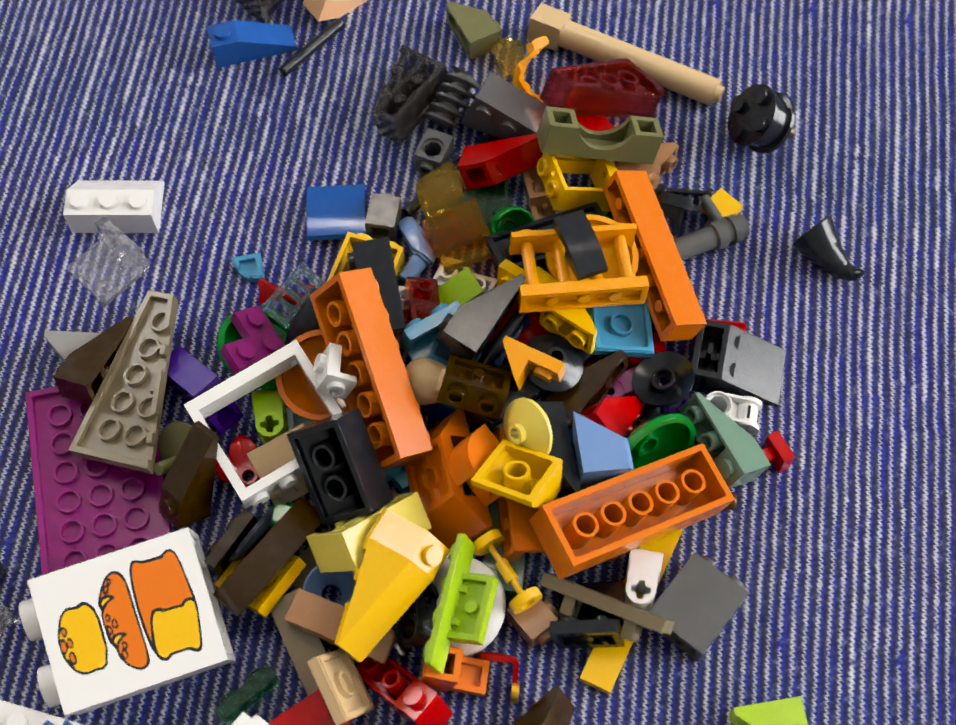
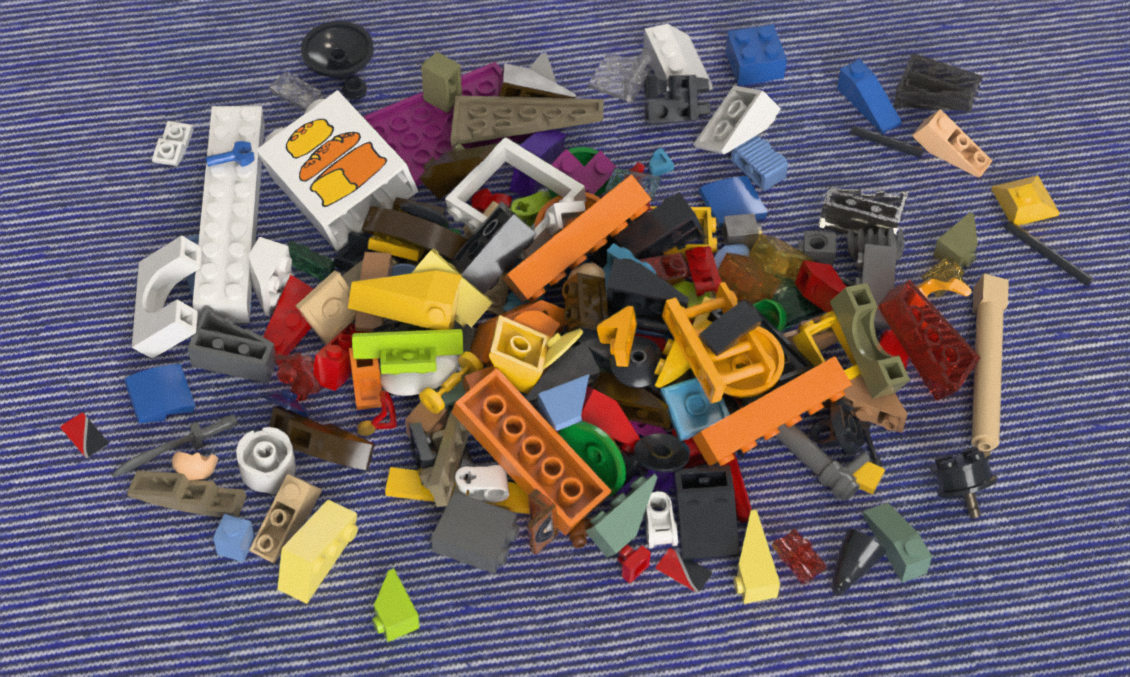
camera: 70 degrees right, 10 degrees down
none -> black bracket [334,231,373,272]
none -> olive brick [421,52,462,113]
none -> clear orange panel [528,488,559,555]
none -> black hips [644,75,710,124]
none -> sticker [655,548,713,593]
none -> red plate [685,246,722,297]
none -> white slope [693,86,780,154]
none -> blue brick [725,24,787,86]
none -> medium blue brick [731,135,788,191]
none -> light yellow slope [733,510,780,604]
none -> clear red hips [772,529,827,584]
none -> sand green slope [862,502,932,583]

